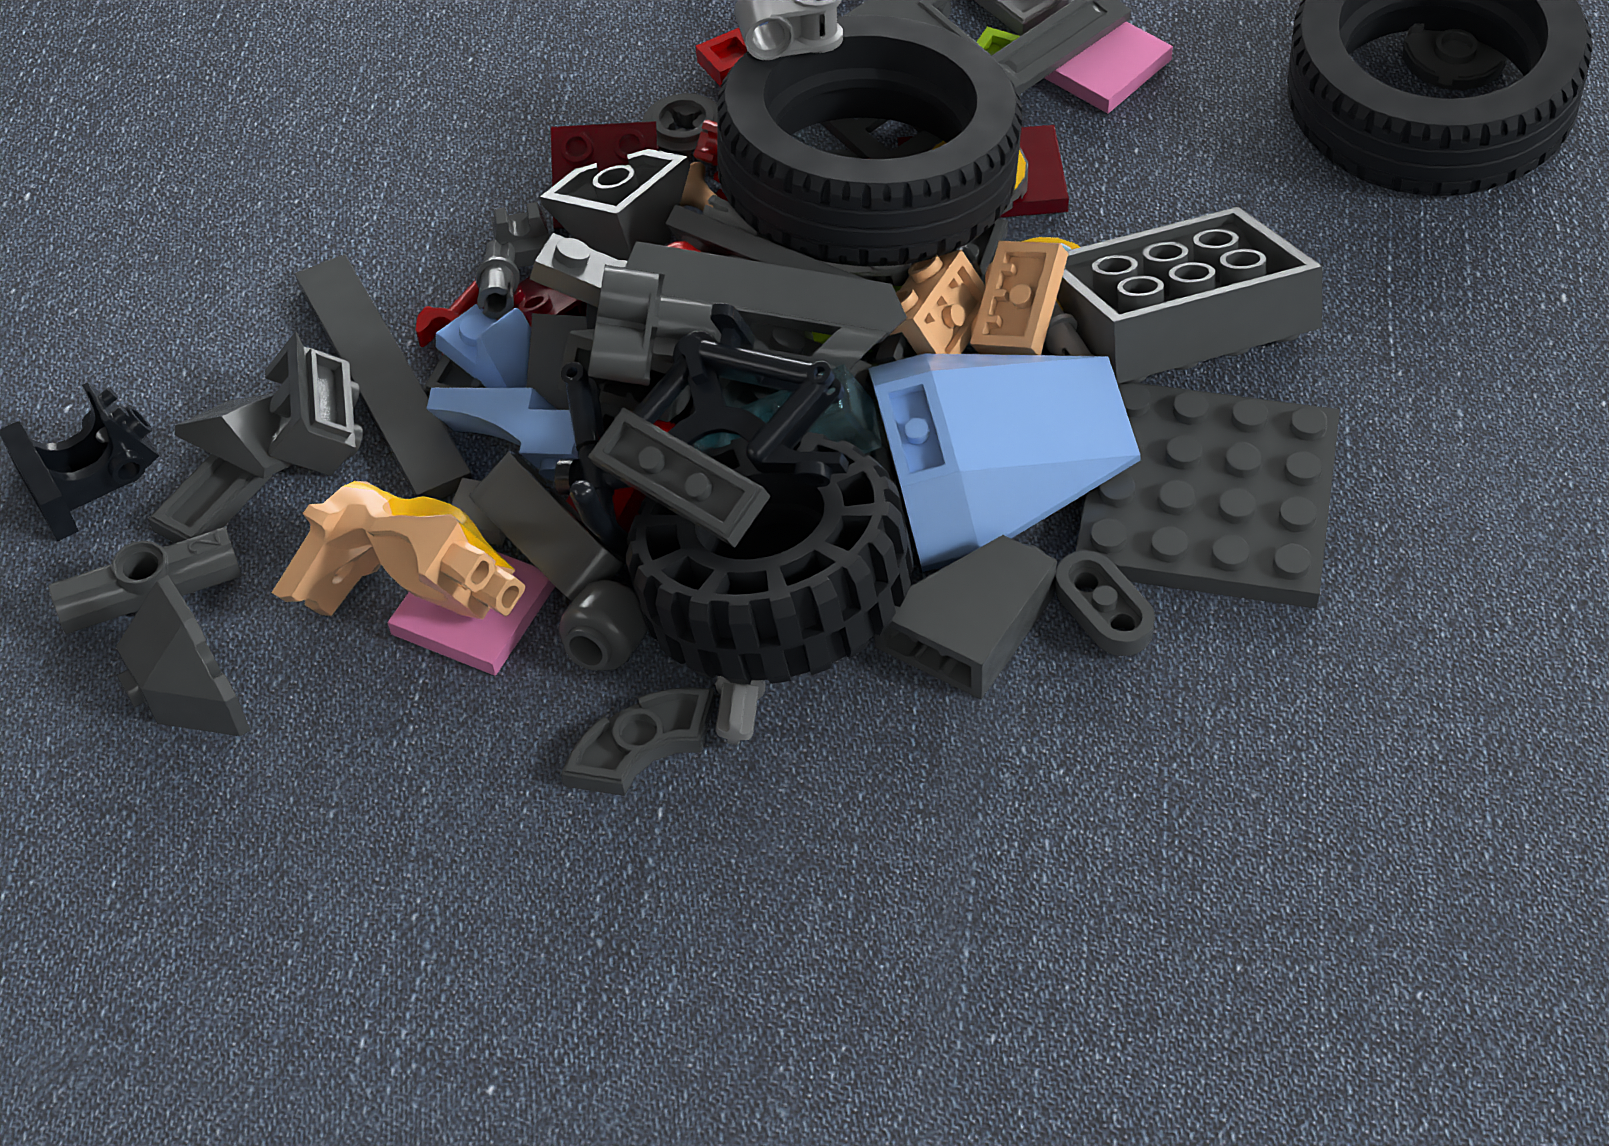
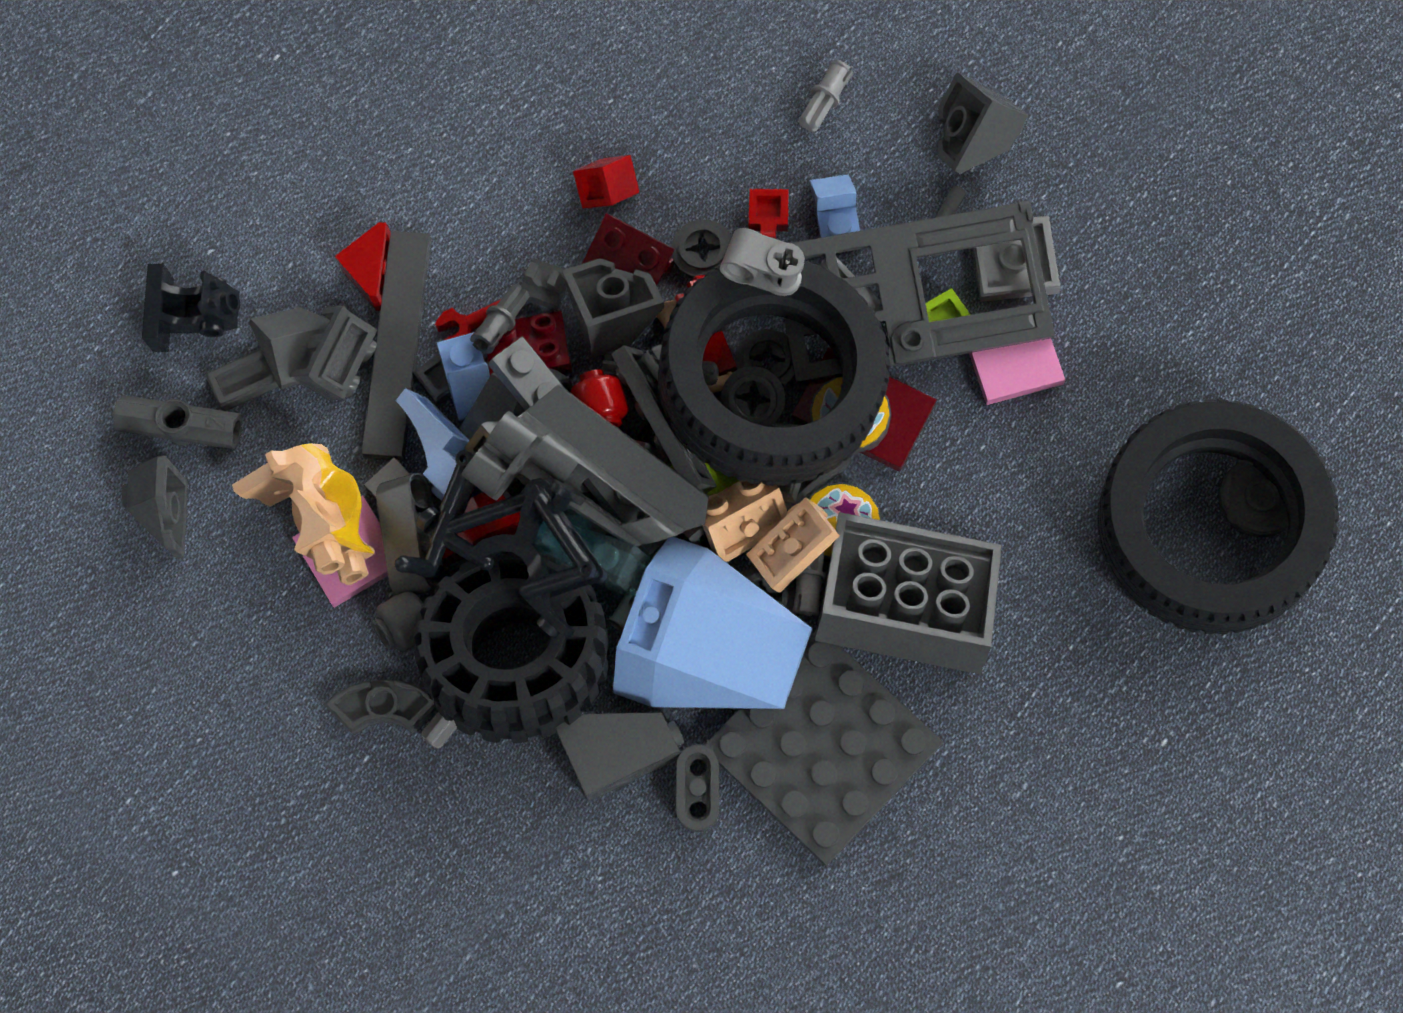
camera: 35 degrees right, 20 degrees up
dark grey tile [588,408,770,548] -> none
none -> red slope [335,222,391,311]
none -> red panel [573,155,639,209]

